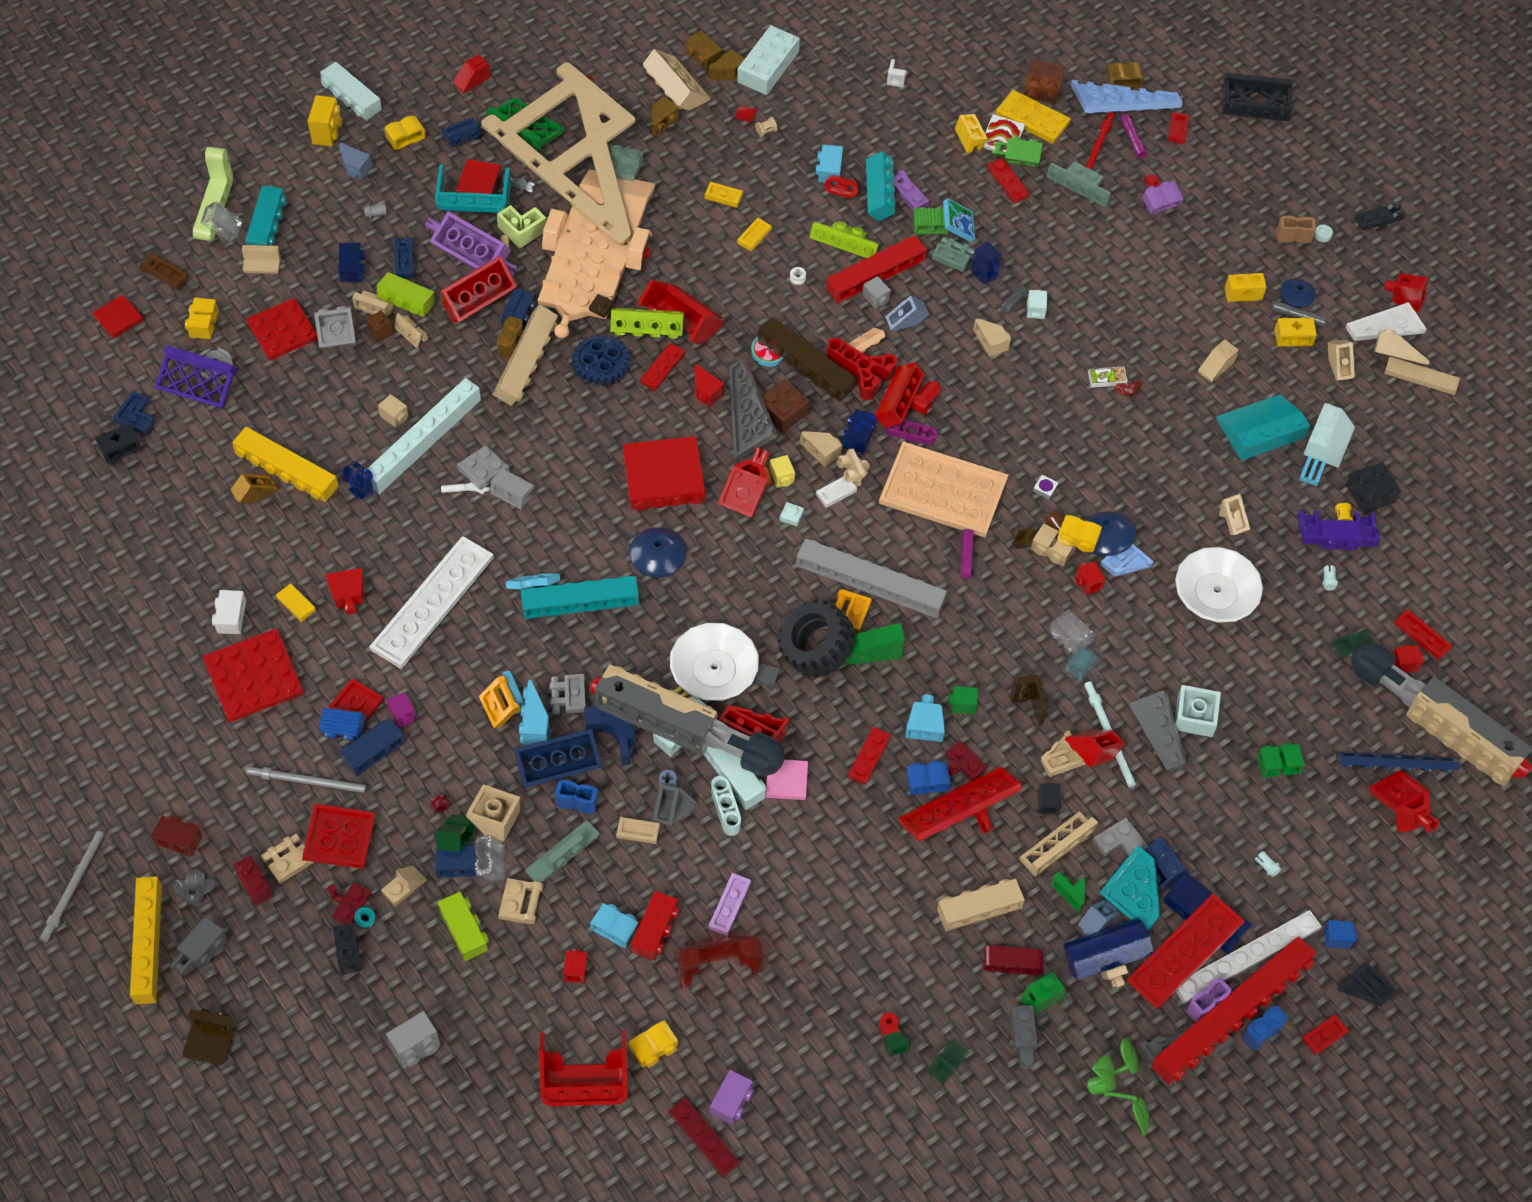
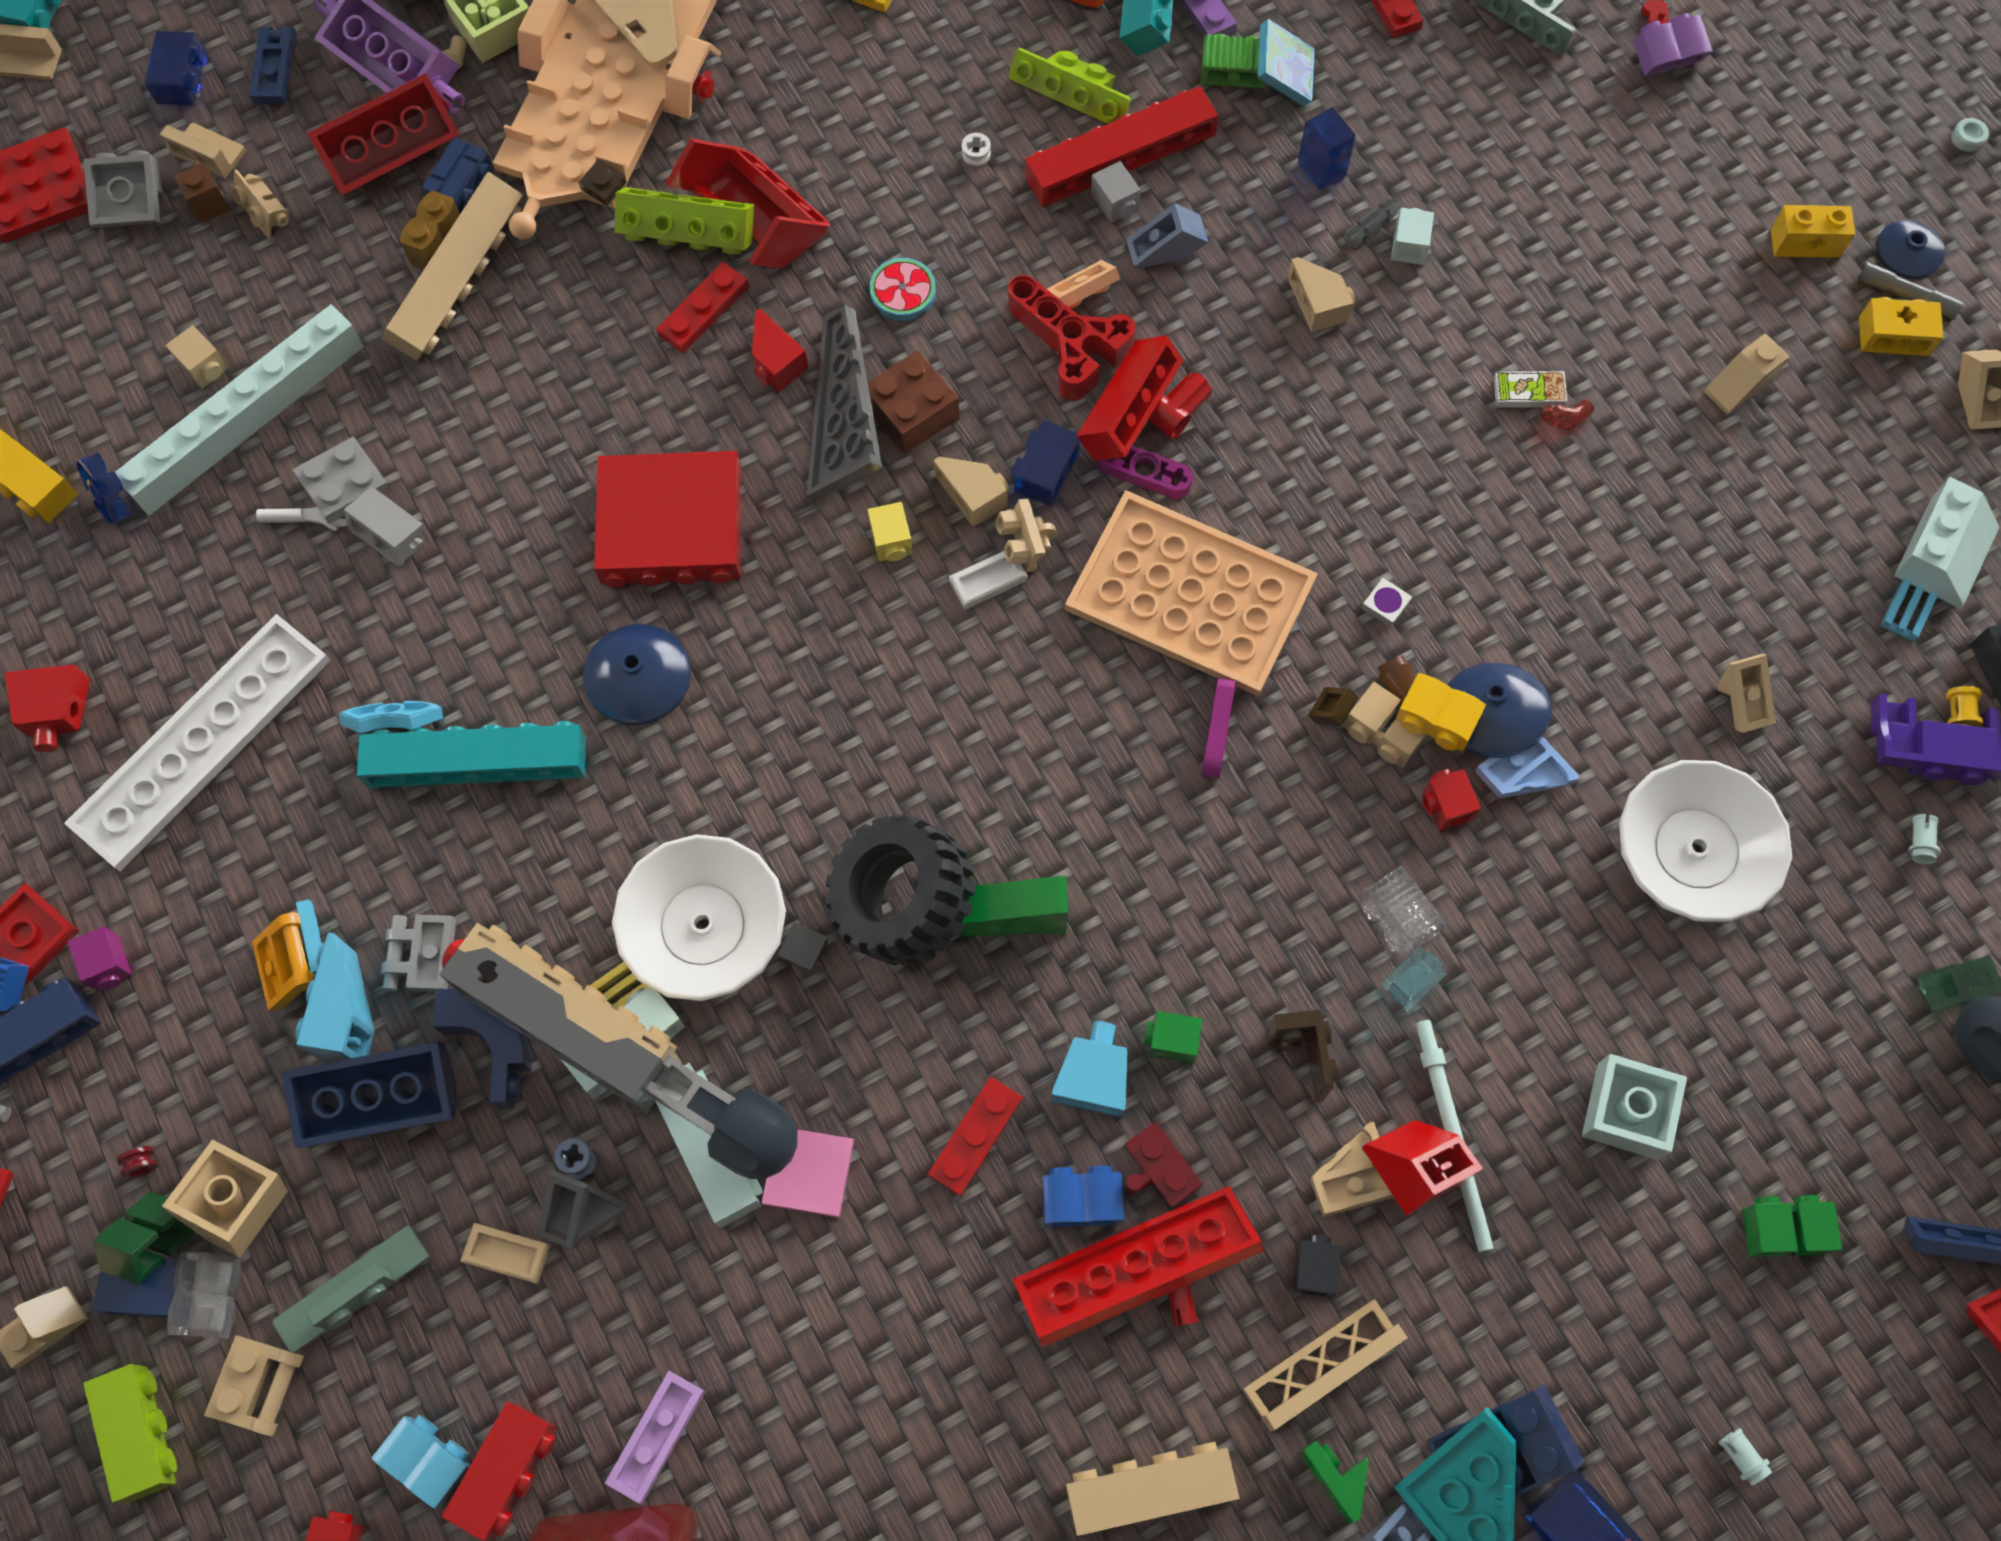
camera: 10 degrees right, 10 degrees up
lime brick [377,272,435,317] -> none
blue brick [555,780,599,814] -> none
dark blue gear [571,334,630,386] -> none
light aqua beam [711,776,741,836] -> none
red plate [717,447,773,518] -> none
red wedge [718,705,790,743] -> none
yellow tile [737,218,772,252] -> none
dark brown brick [758,316,855,402] -> none
light aqua plate [780,502,804,527] -> none
light grey brick [796,538,947,618] -> none
light orange plate [835,590,872,633] -> none
sand green plate [931,237,976,272] -> none
light grey plate [1093,818,1148,856] -> none
dark grey wing [1129,690,1187,771] -> none
teal slope [1216,394,1310,461] -> none
medium nougat brick [1276,216,1316,244] -> none

